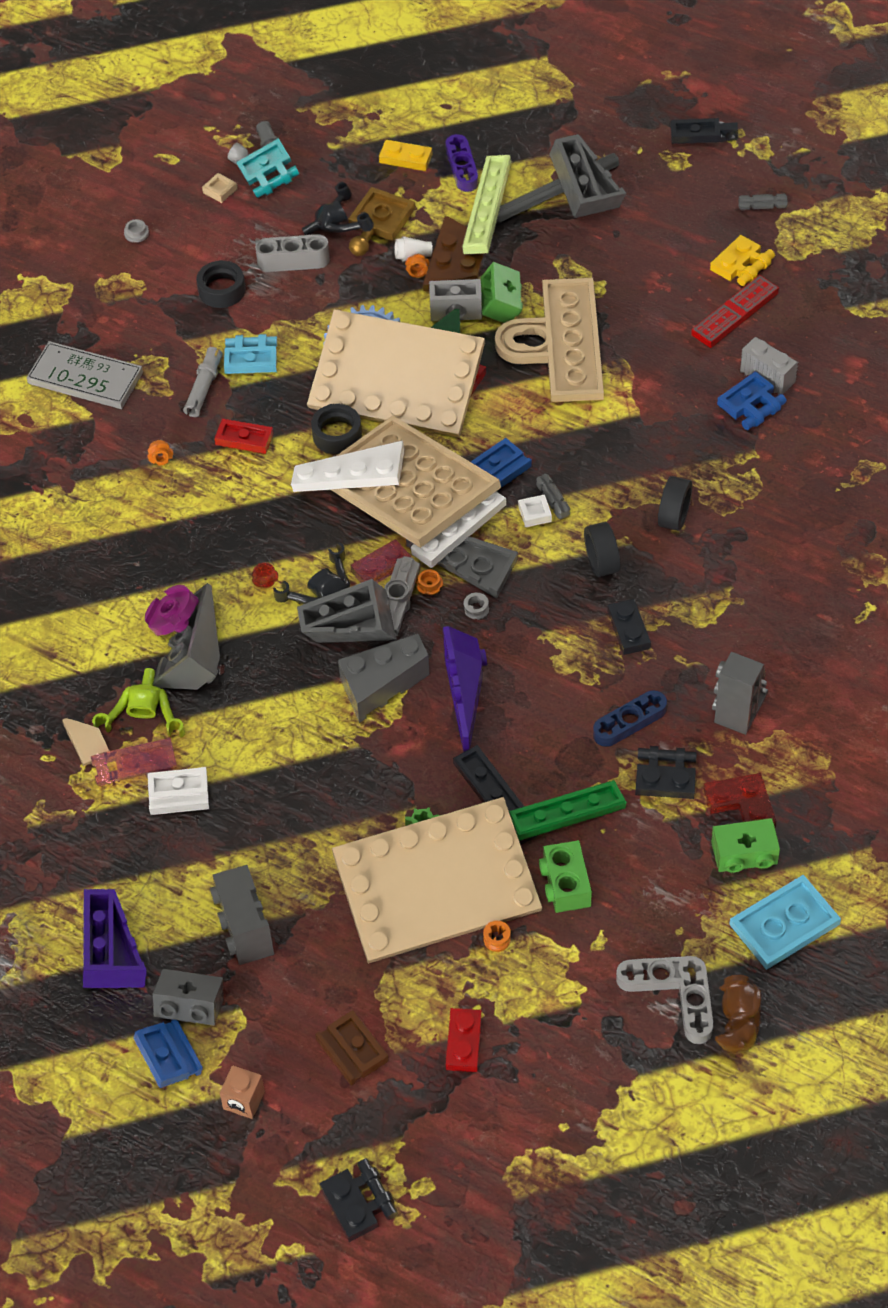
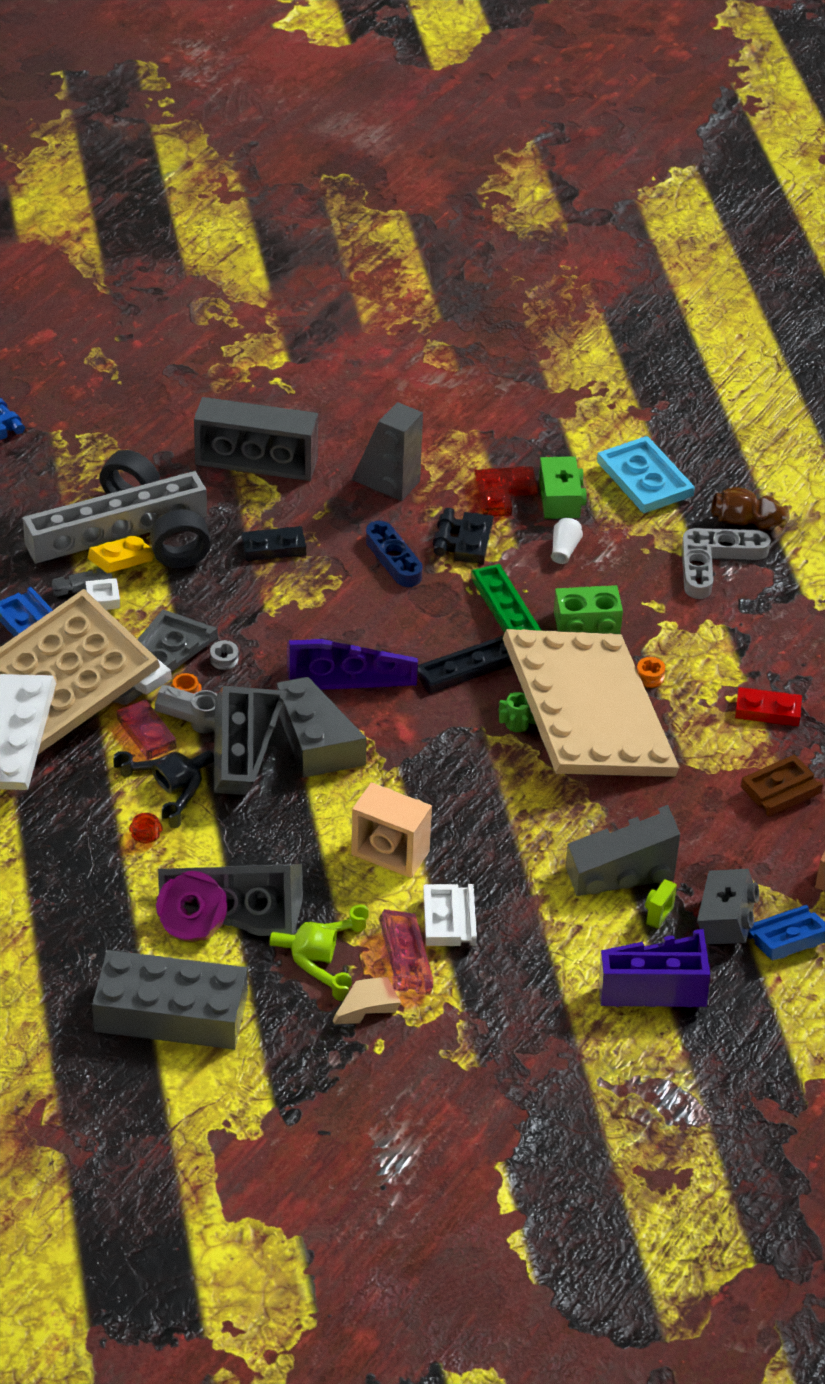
camera: 90 degrees left, 10 degrees down
none -> light grey brick [23,471,207,564]
none -> yellow plate [87,535,154,573]
none -> dark grey brick [92,950,248,1050]
none -> dark grey brick [194,397,318,481]
none -> light nougat brick [351,782,432,878]
none -> white cone [551,518,583,564]
none -> lime plate [645,879,677,929]

